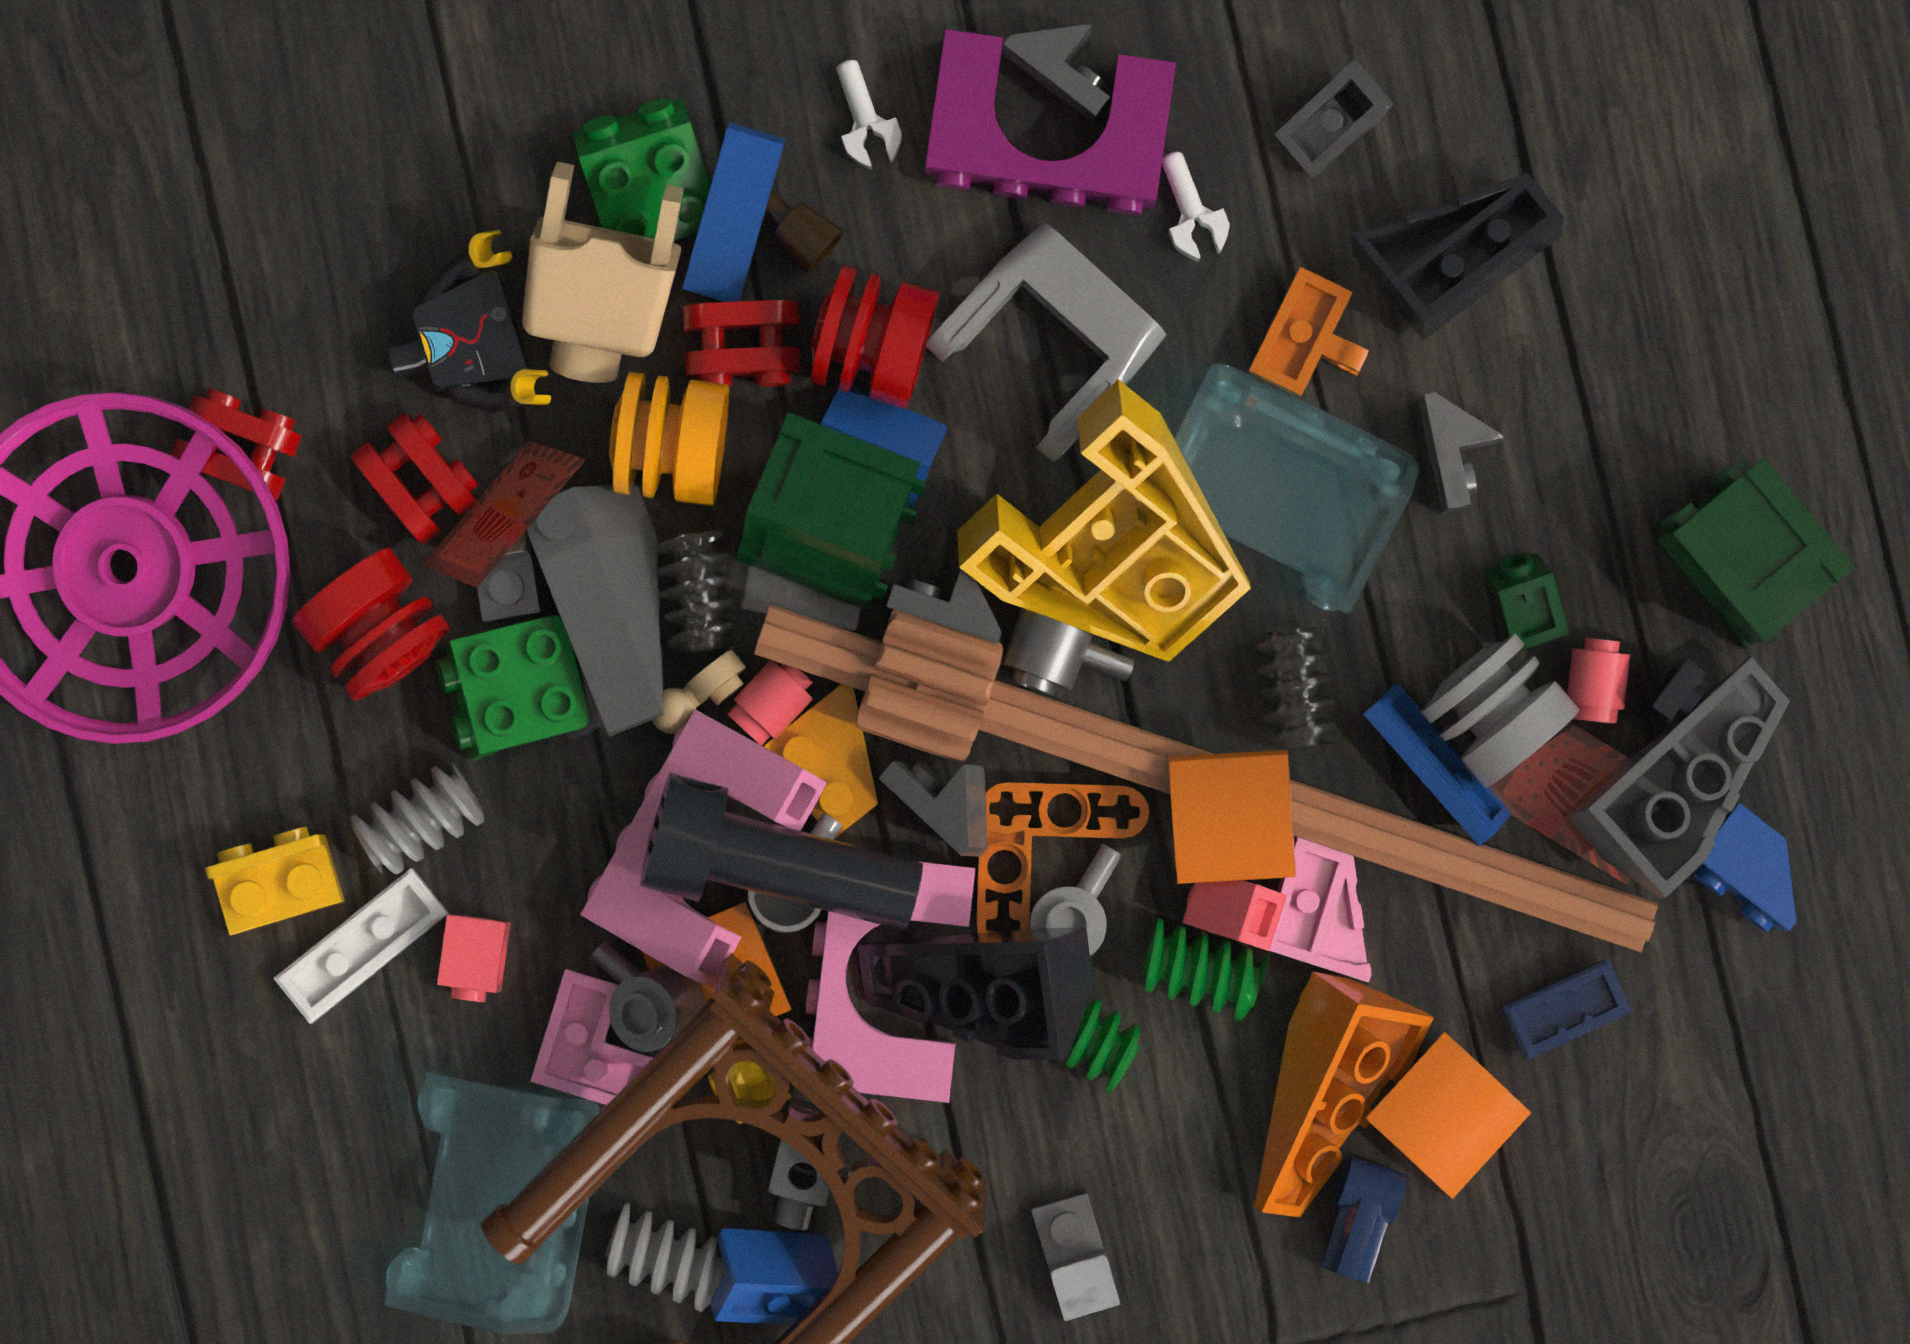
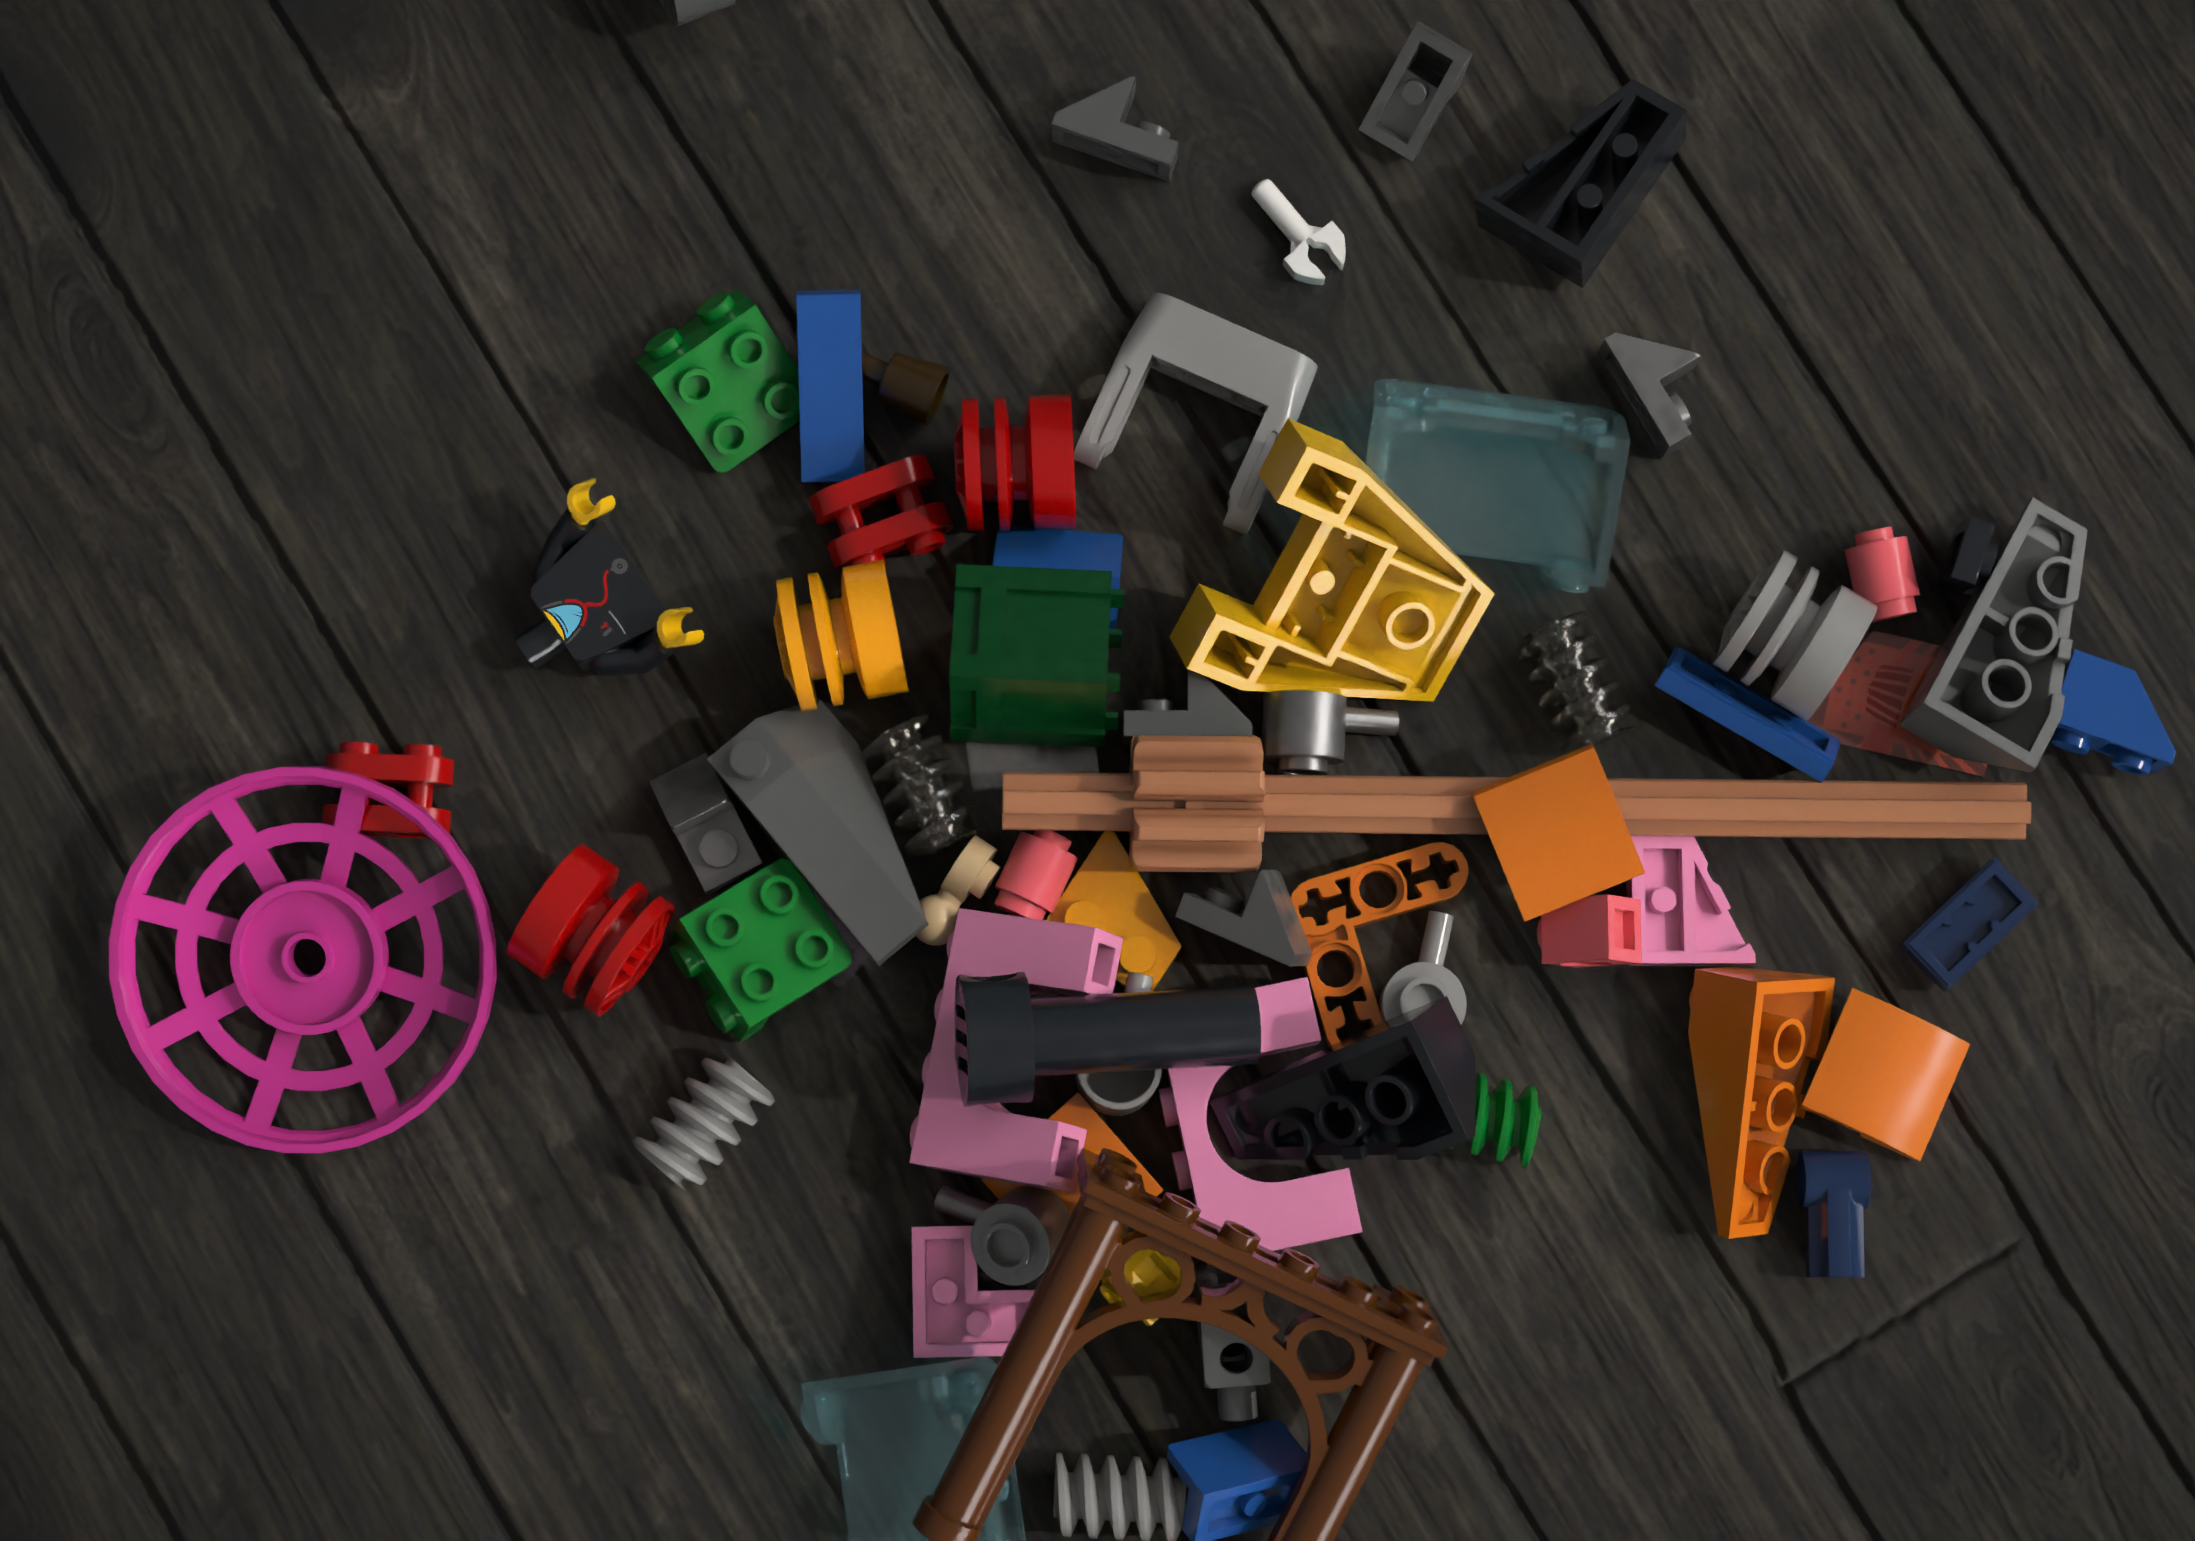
camera: 15 degrees left, 5 degrees down
yellow bracket [205,827,345,935] -> none
white tile [274,868,449,1024] -> none
red brick [350,412,479,545] -> none
clear red sticker [422,440,585,588] -> none
coral brick [437,914,511,1002] -> none
tan piece [522,162,684,383] -> none
white bar [836,59,902,170] -> none
magenta arch [925,29,1176,216] -> none
flat silver slope [1031,1191,1121,1321] -> none
green piece [1141,917,1270,1022] -> none
orange plate [1249,267,1369,399] -> none
dark green bracket [1483,553,1569,652] -> none
dark green container [1654,458,1855,649] -> none

